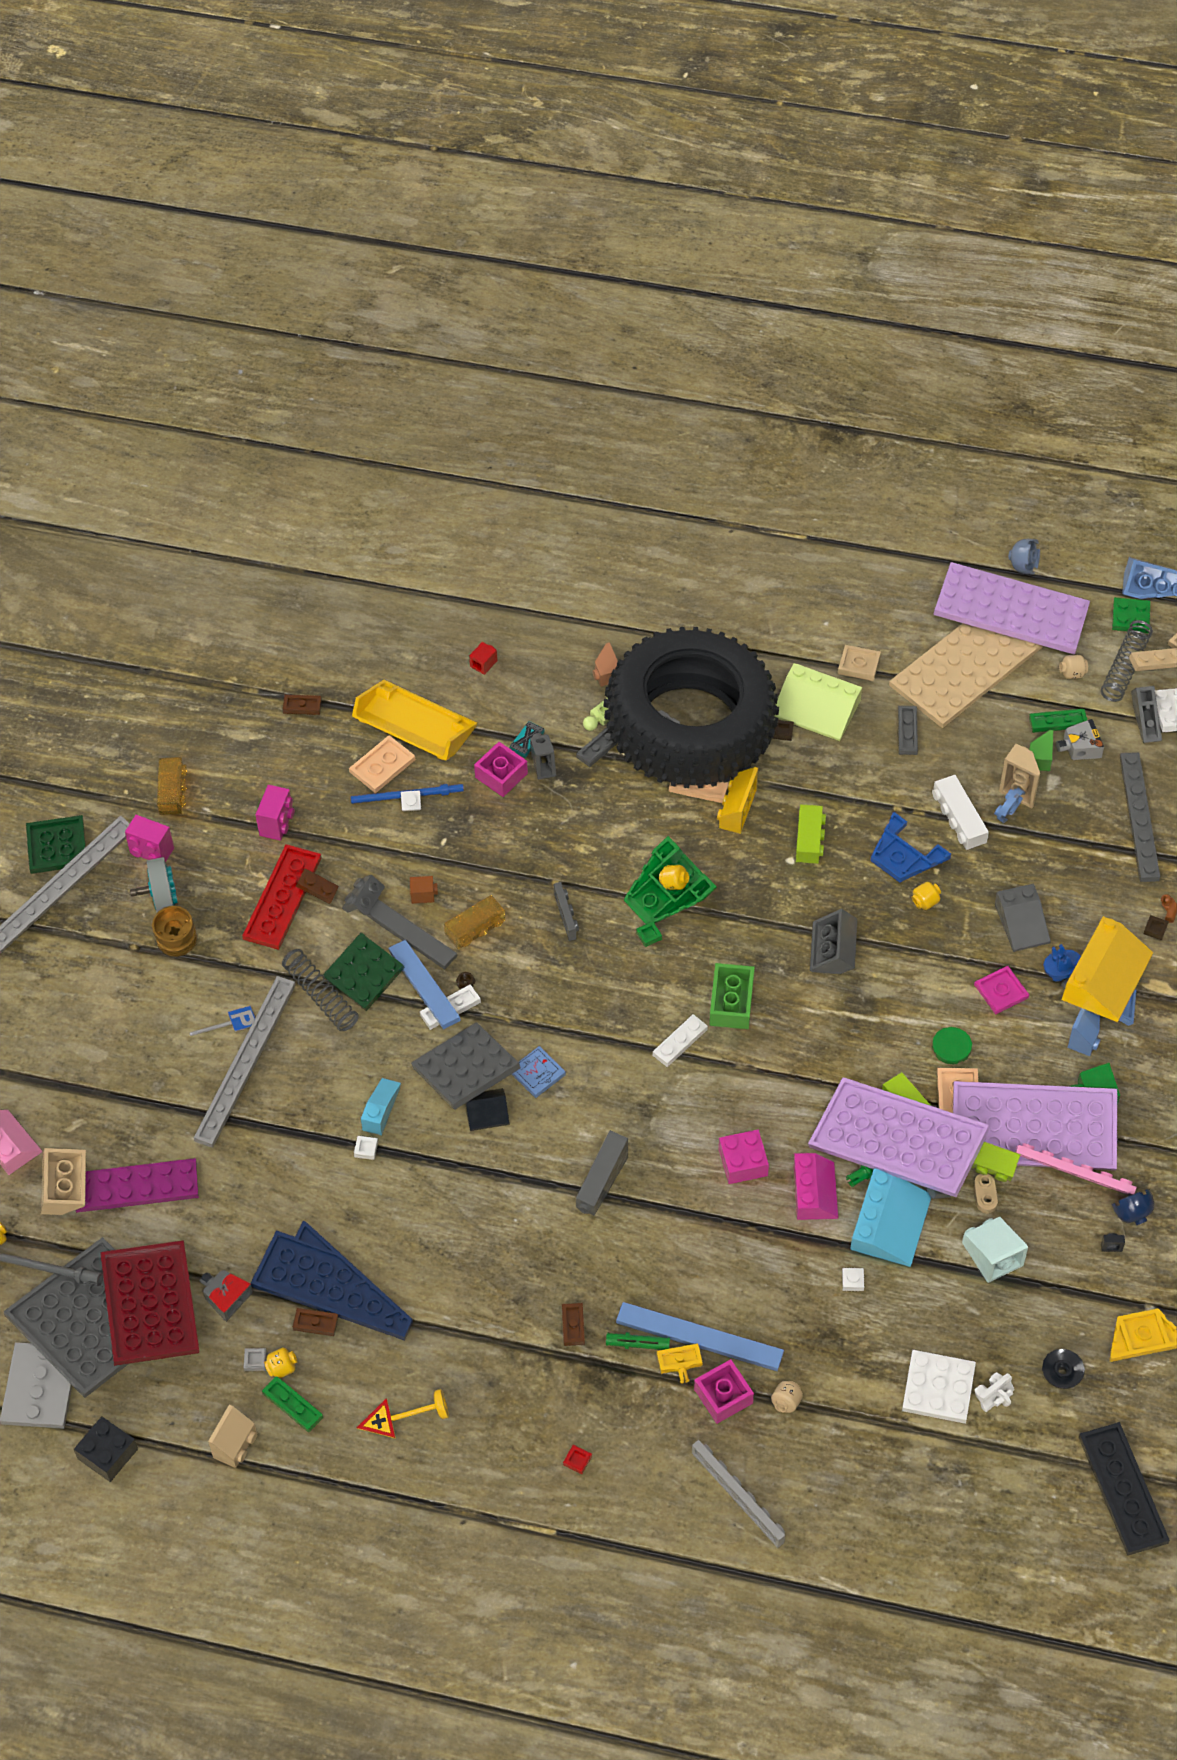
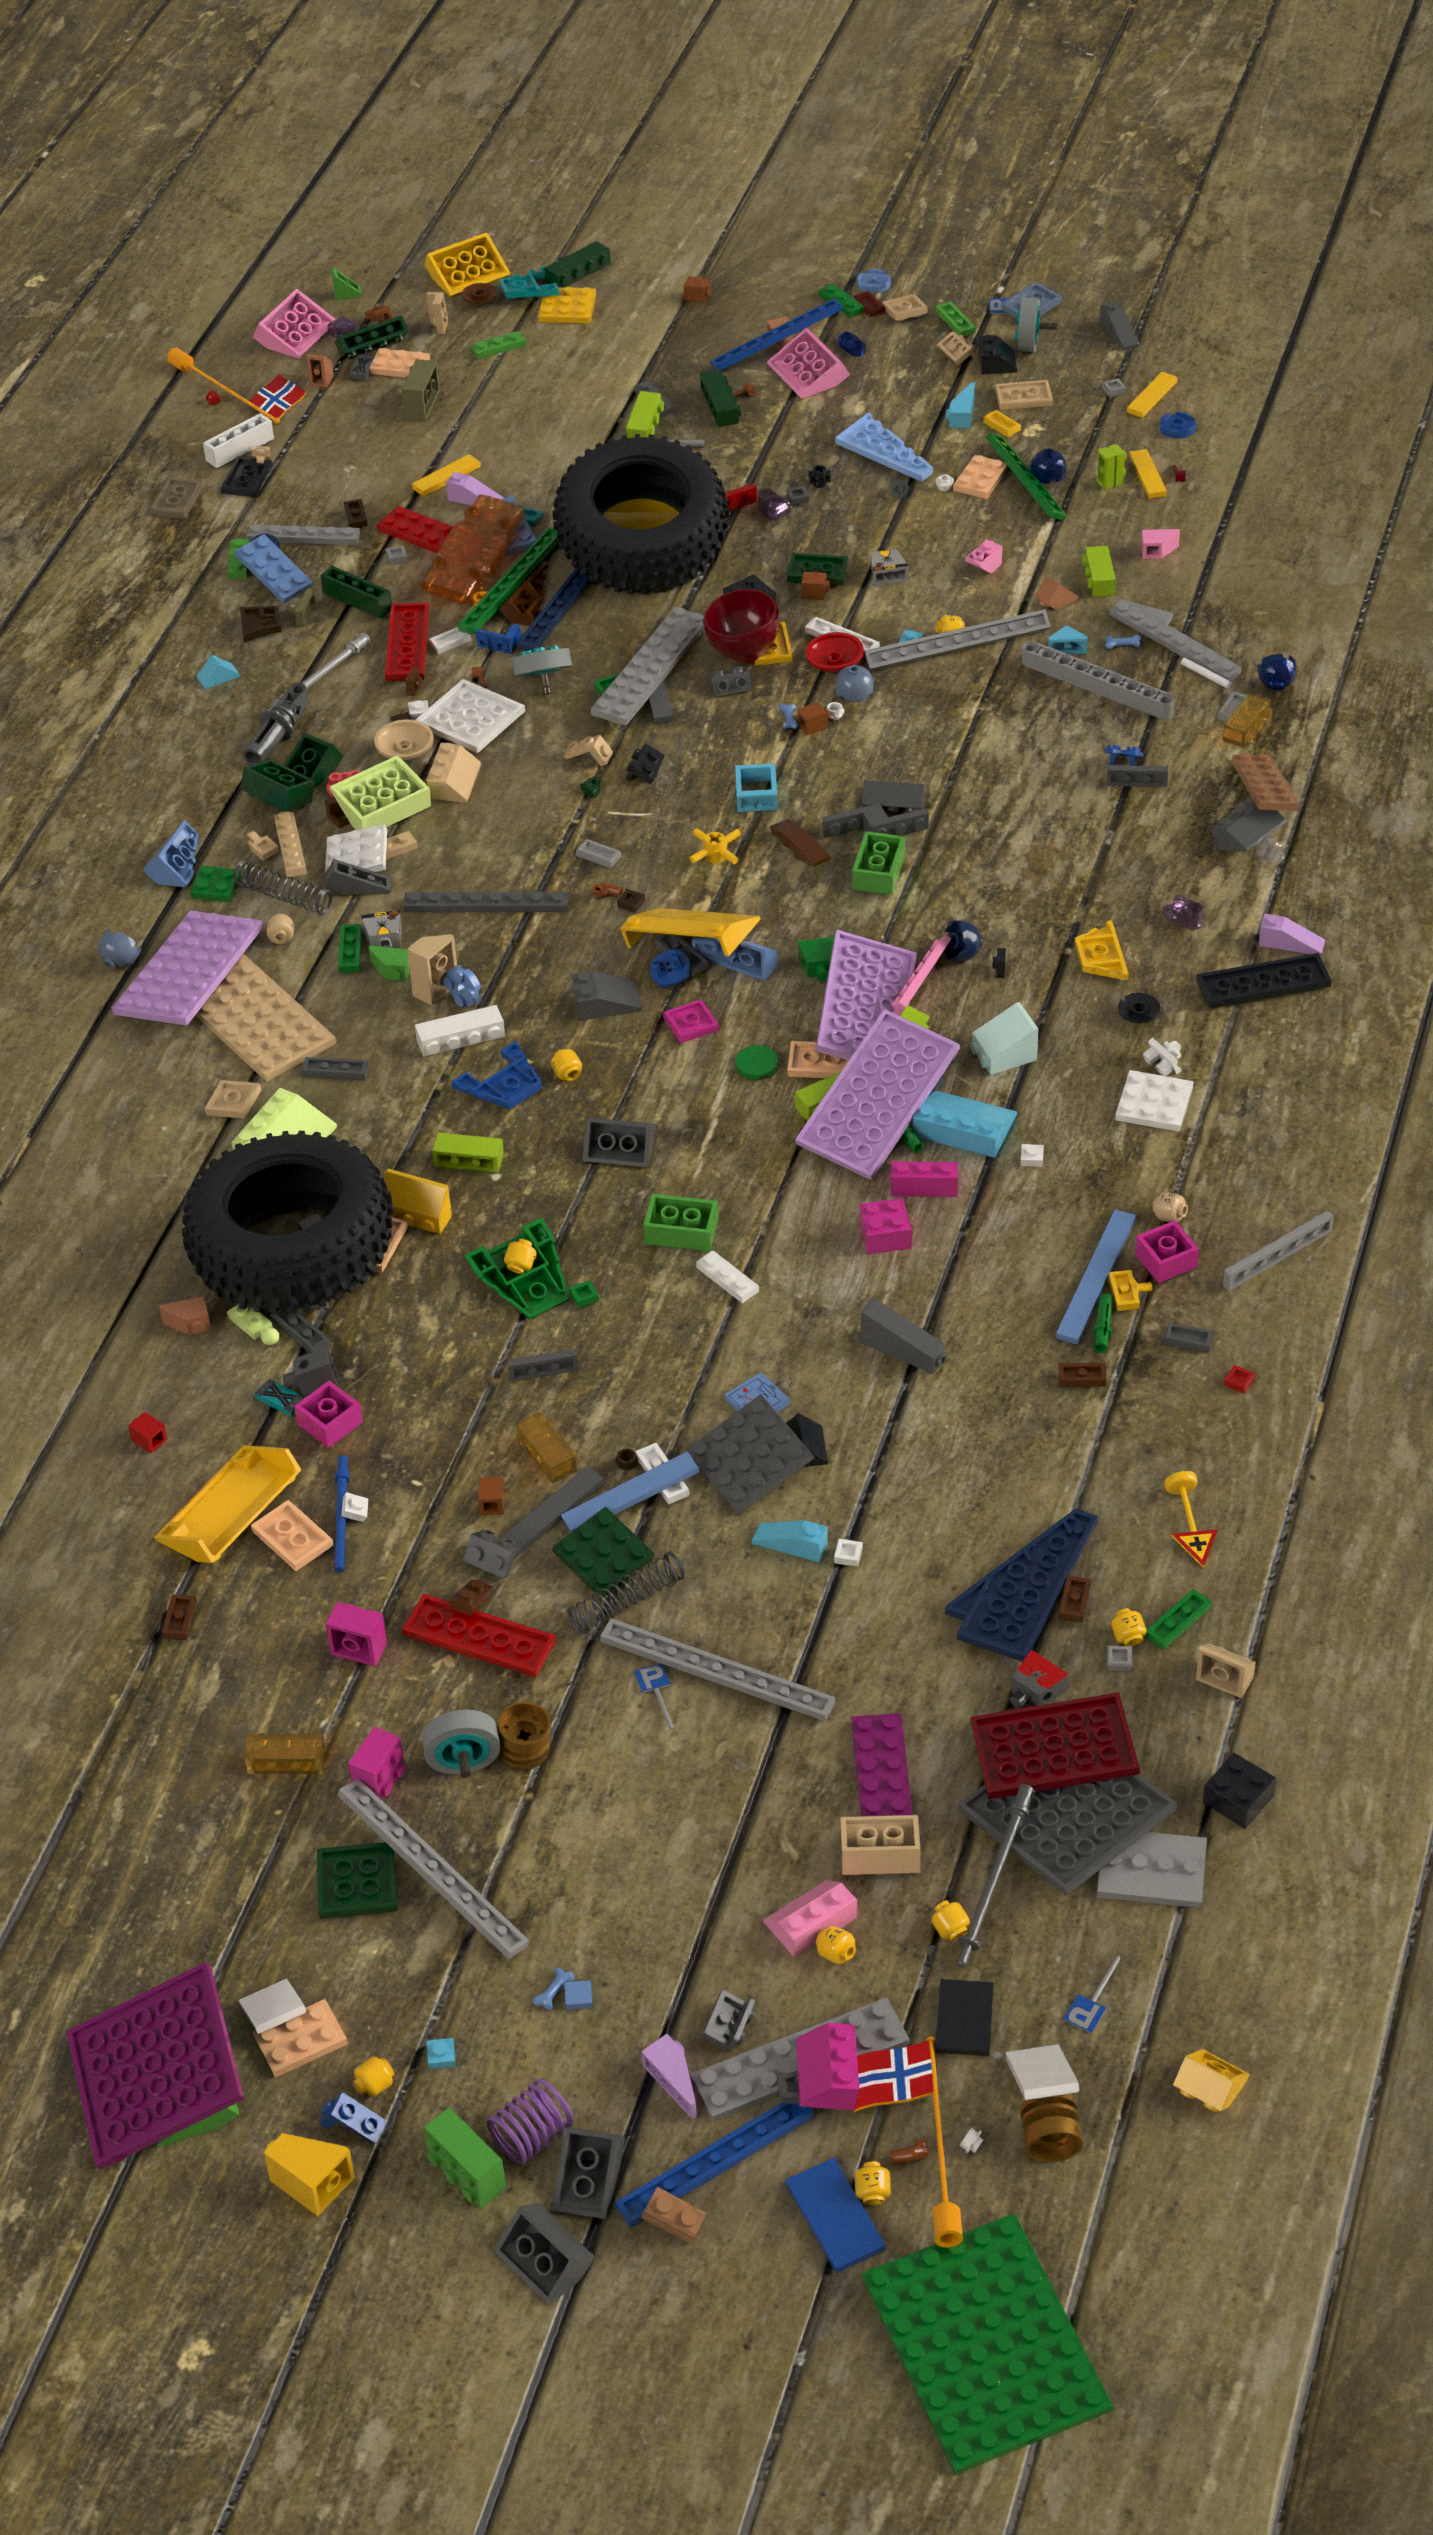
camera: 85 degrees left, 10 degrees down
none -> dark grey tile [1163,1323,1214,1353]

